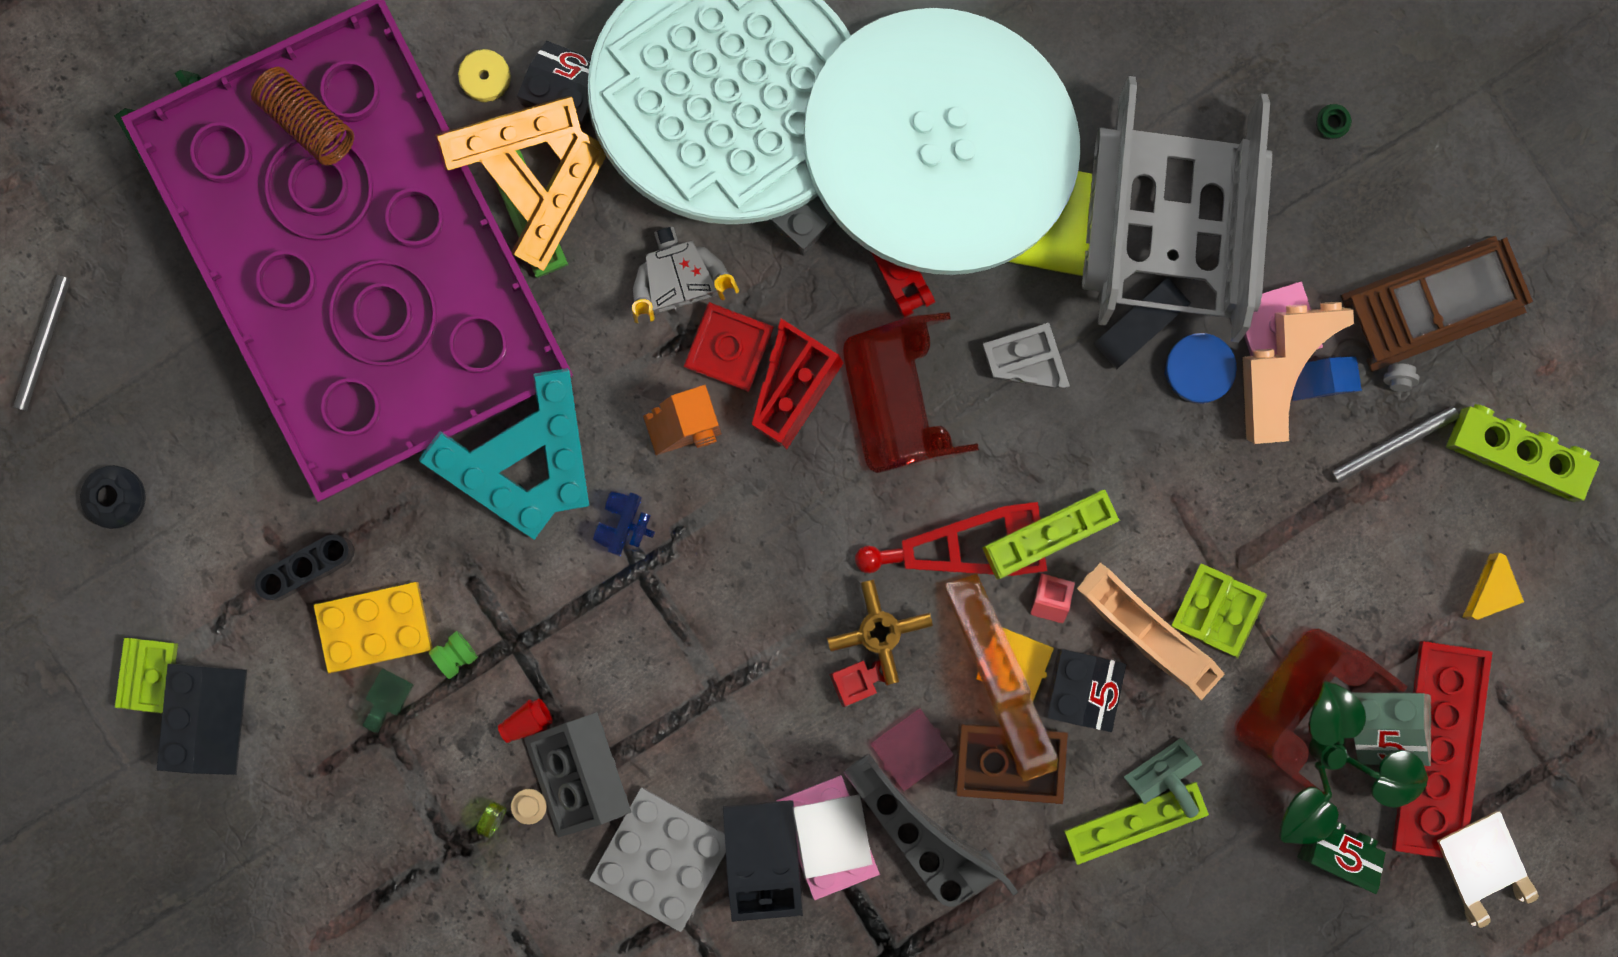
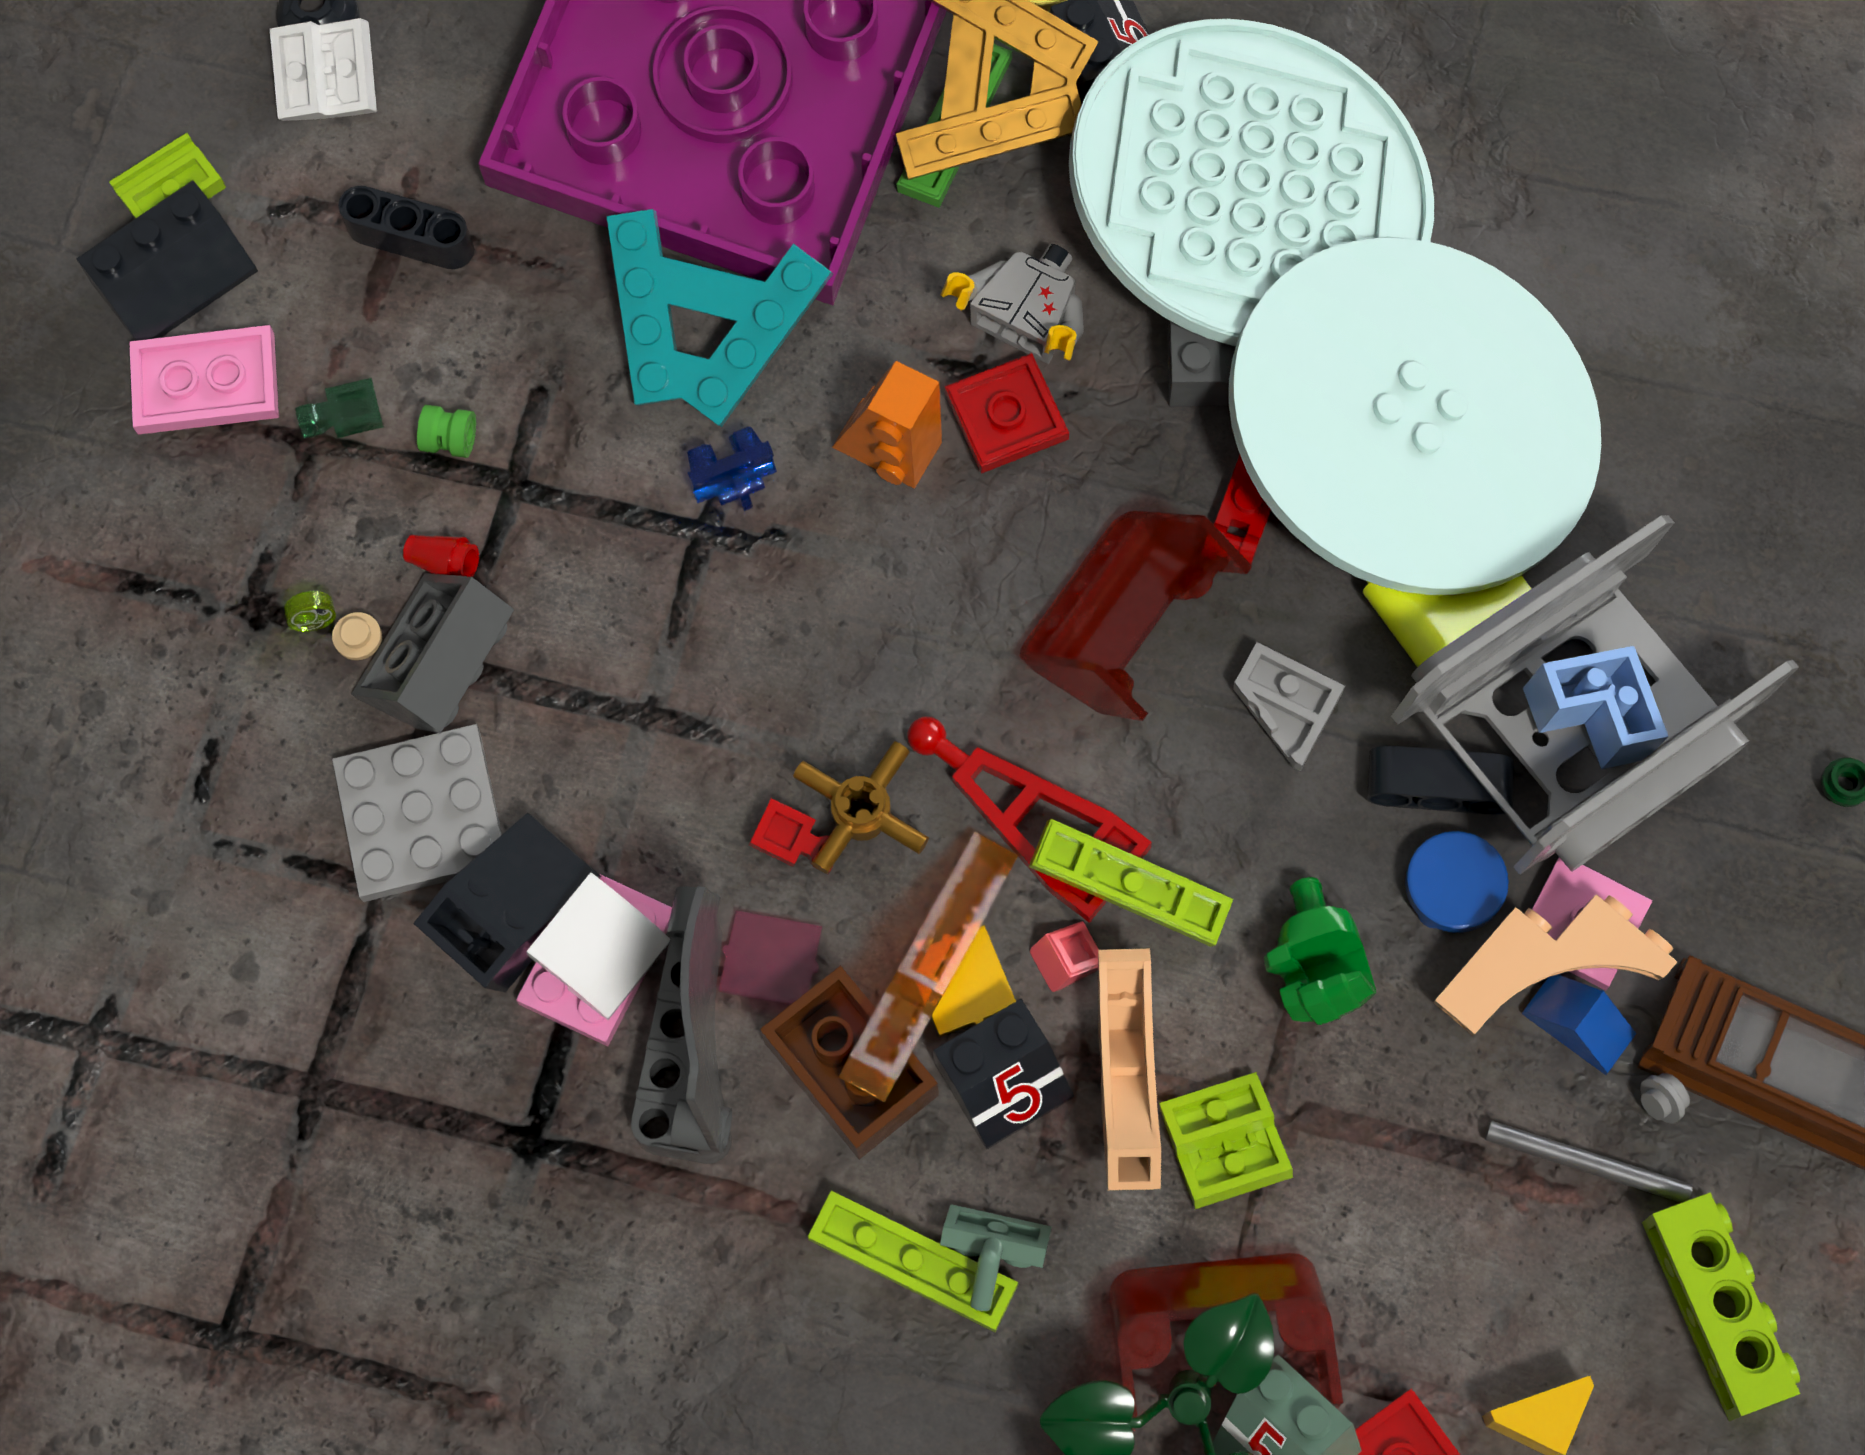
camera: 55 degrees right, 15 degrees down
yellow plate [314,582,433,673] -> none
red wedge [752,318,844,450] -> none
none -> bright pink plate [130,325,279,435]
none -> white slope [270,18,377,121]
none -> green piece [1264,877,1376,1025]
none -> light blue brick [1523,646,1669,769]

